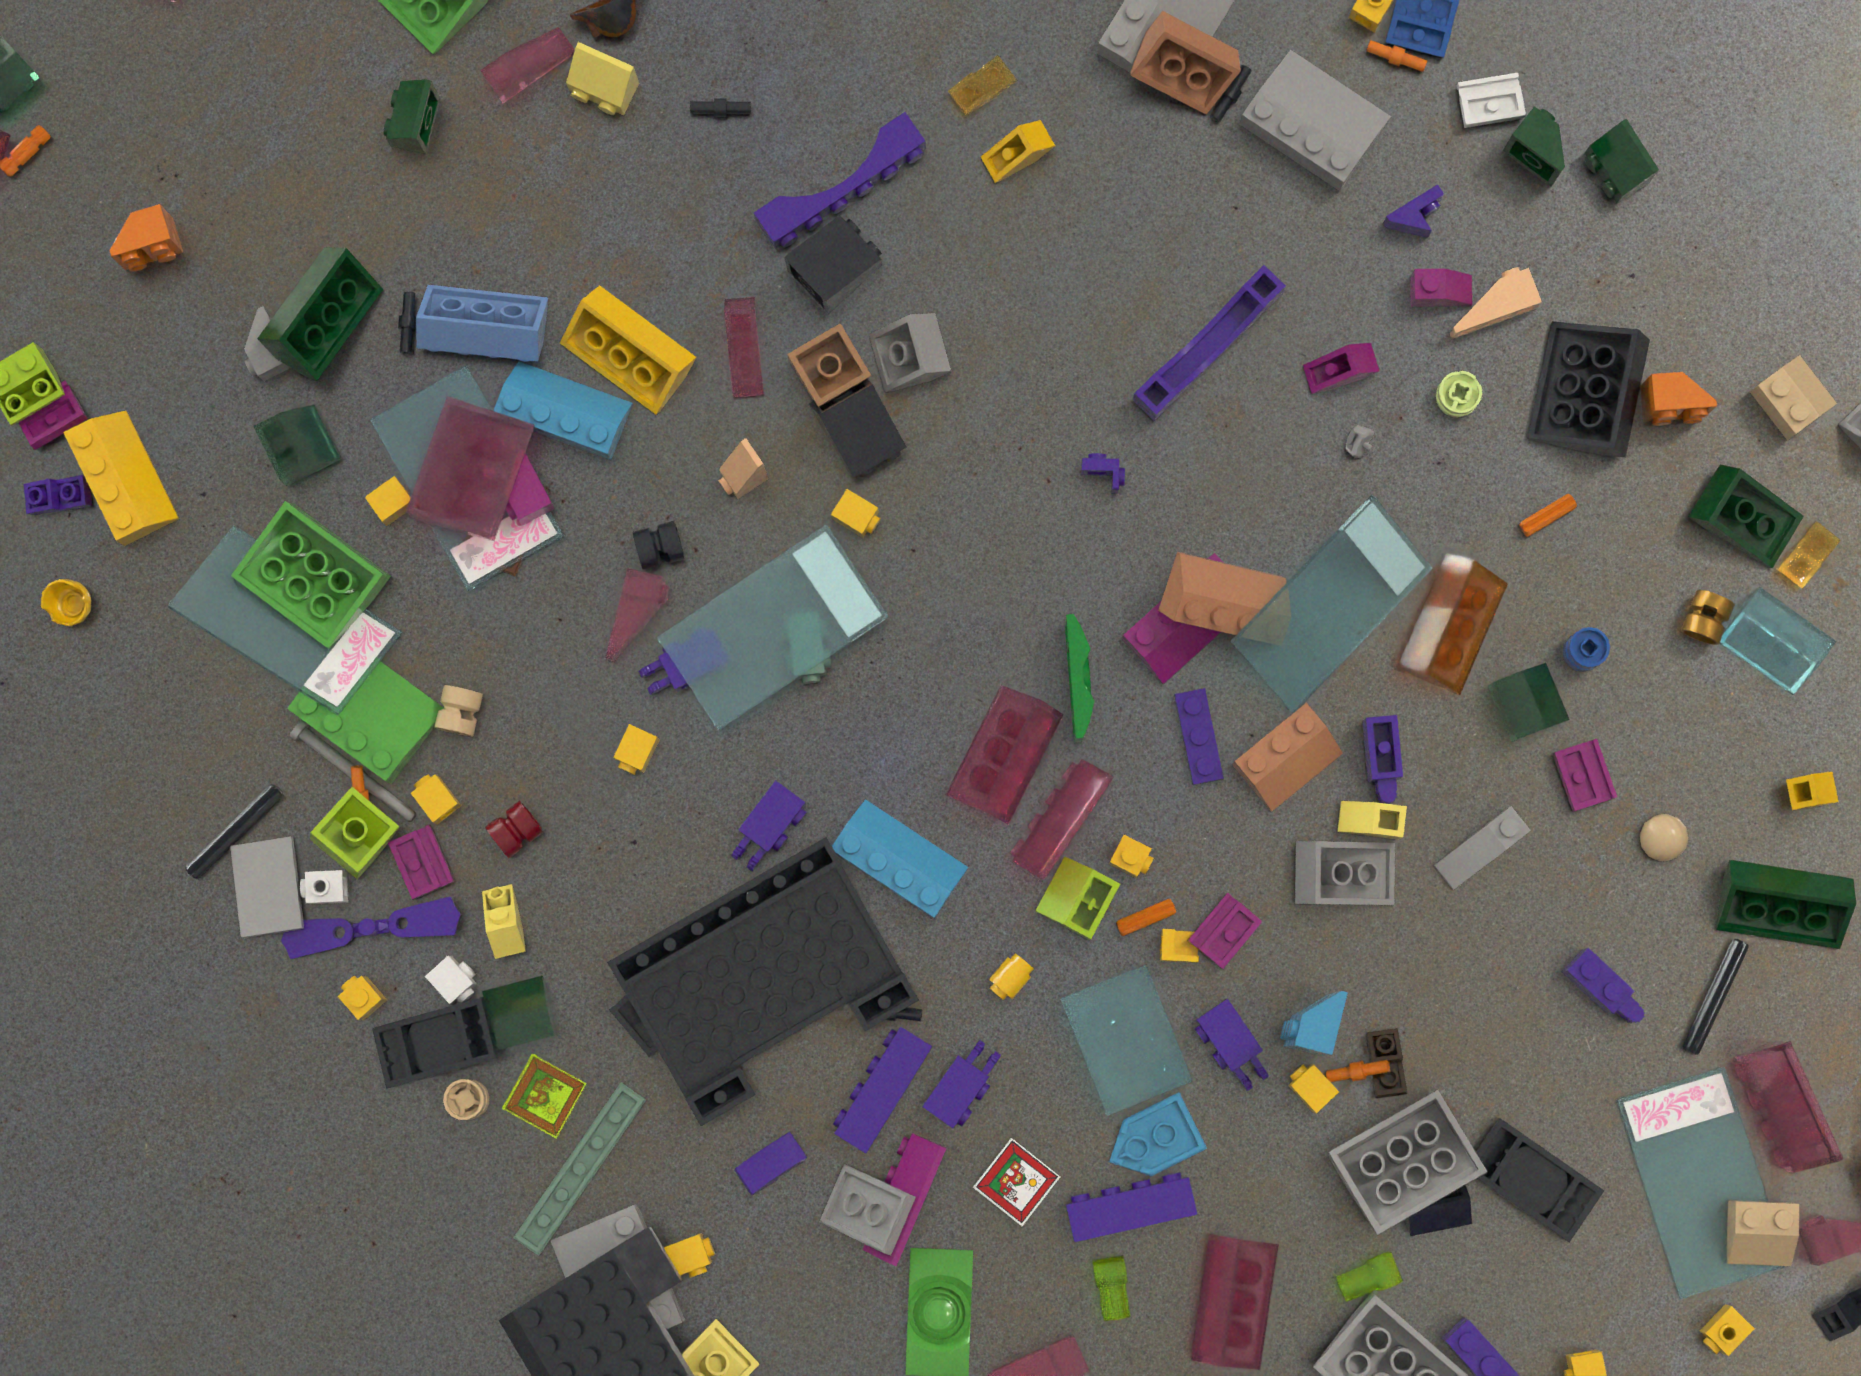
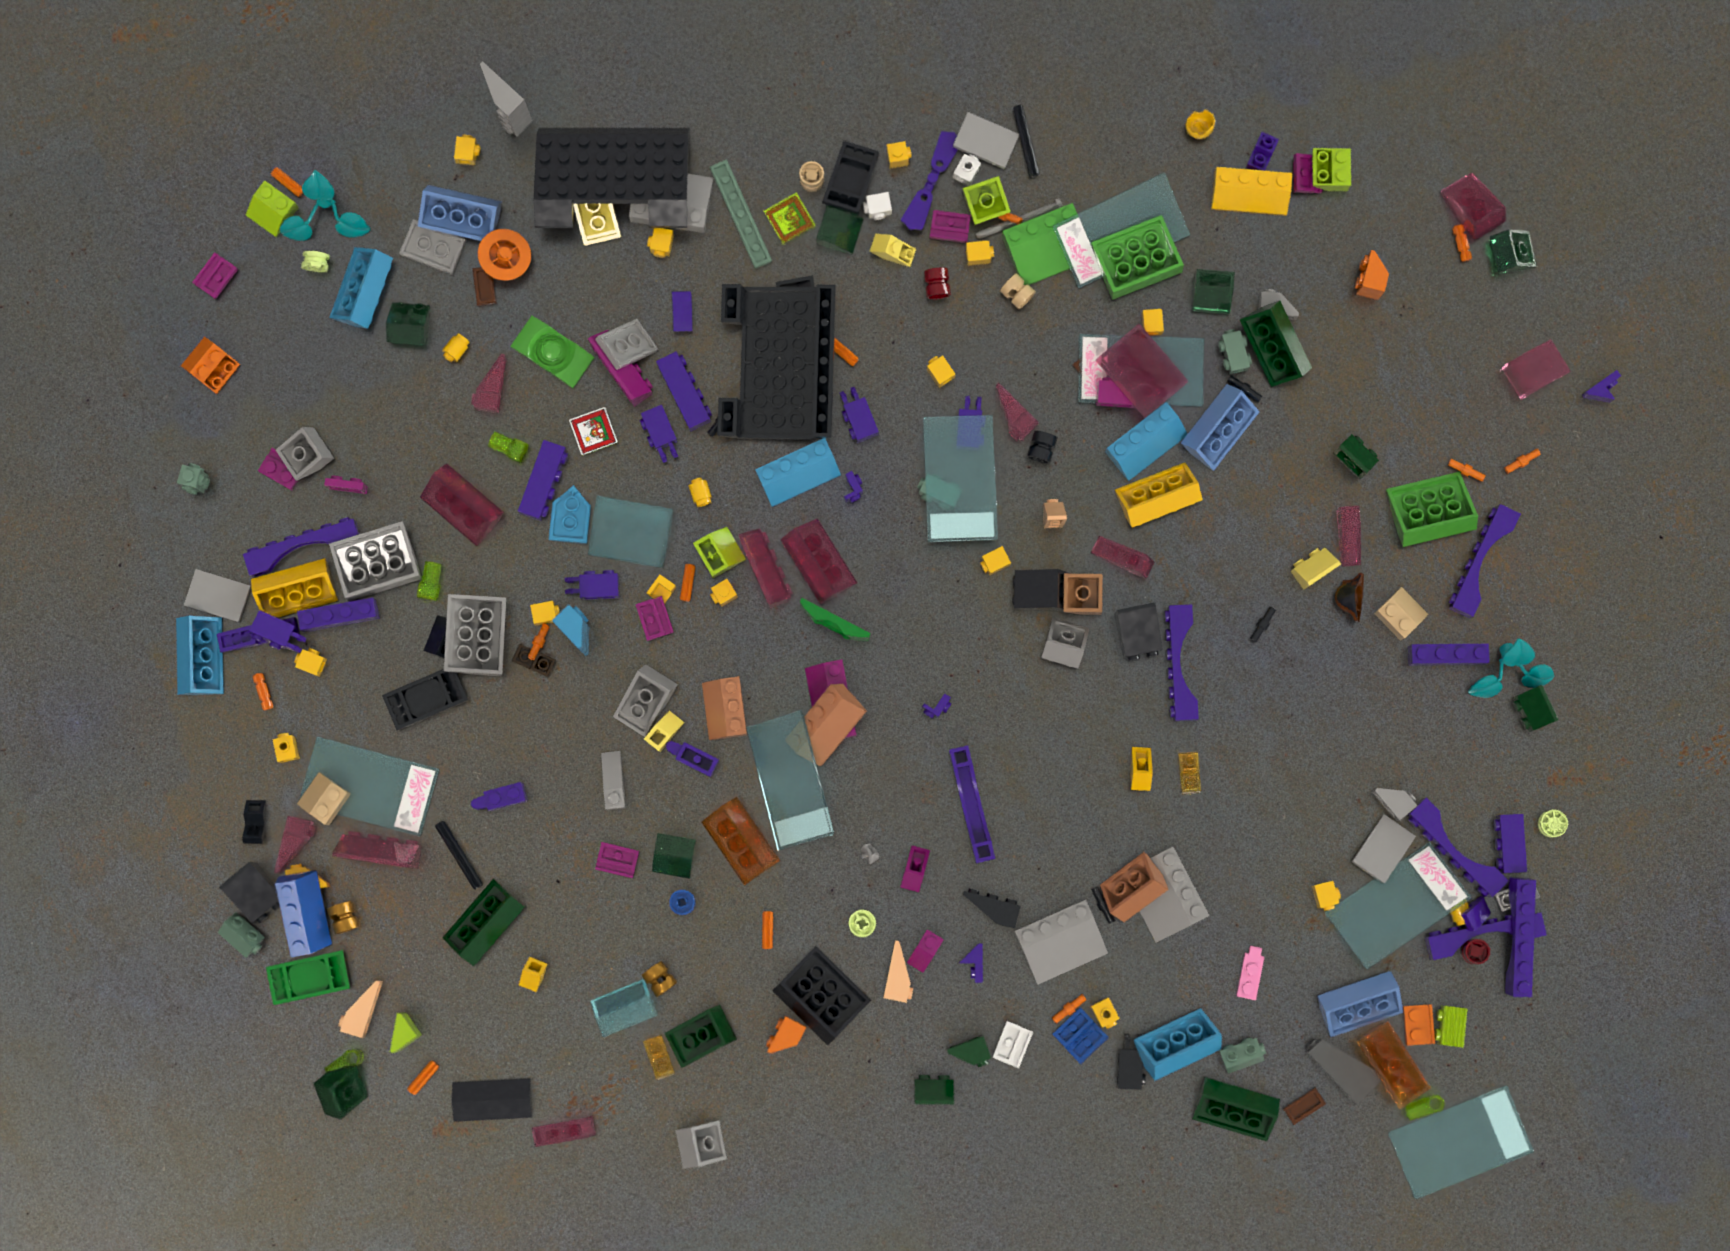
camera: 115 degrees right, 0 degrees up
dark purple plate [1174,688,1224,785] -> none
tan hair [1639,814,1688,861] -> none
tan slope [1750,355,1837,441] -> none
none -> orange axle [834,337,859,366]
none -> dark purple bracket [844,471,863,503]
none -> black slope [963,888,1021,929]
none -> sand green brick [1218,329,1252,375]

